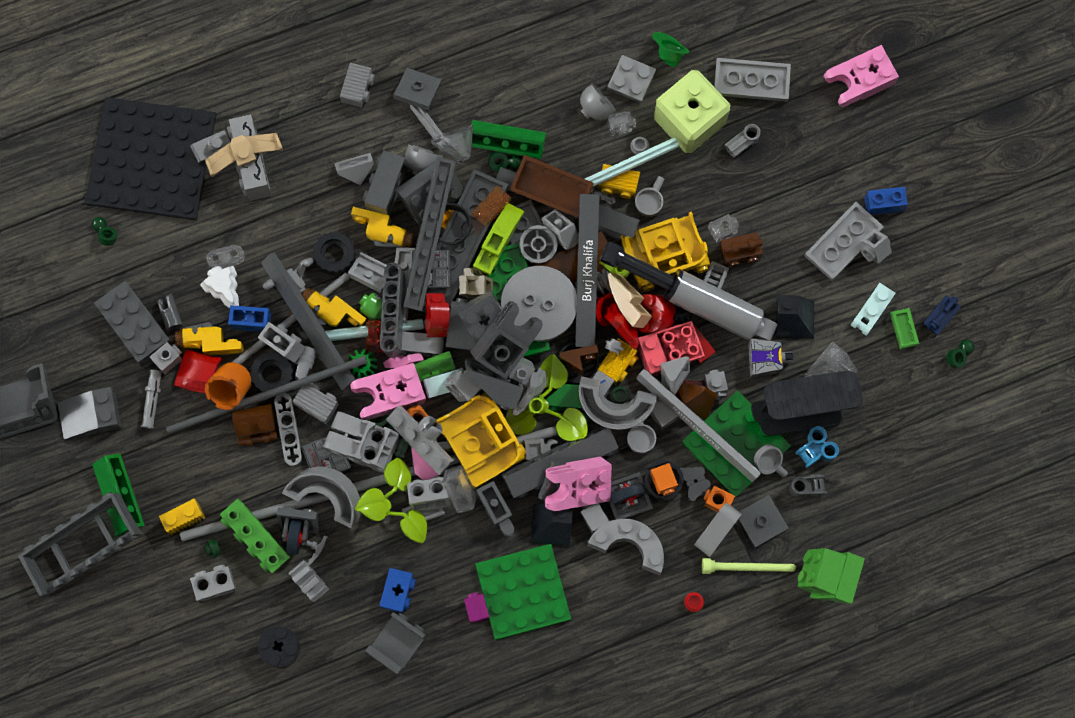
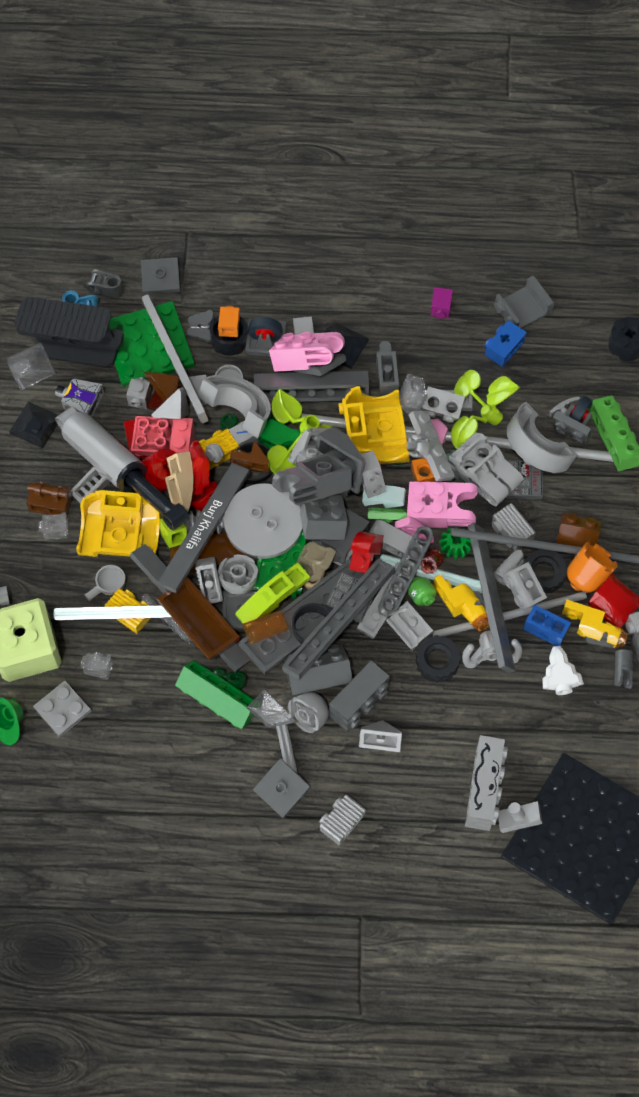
camera: 155 degrees left, 10 degrees down
tan plate [205,133,283,177] -> none
clear plate [206,245,245,269] -> none
light grey beam [275,393,302,467] -> none
light grey gear [289,560,329,602] -> none
yellow plate [351,207,414,248] -> none
green plate [475,544,571,640] -> none
light grey plate [523,438,557,460] -> none
light grey cylinder [580,83,616,121] -> none
light grey brick [587,519,664,576] -> none
light grey plate [630,137,649,155] -> none
red plate [684,592,704,612] -> none
light grey beam [694,502,742,557] -> none
yellowish green piece [702,558,796,574] -> none
orange brick [703,486,735,513] -> none
light grey piece [754,444,788,477] -> none
bright green piece [797,548,865,604] -> none

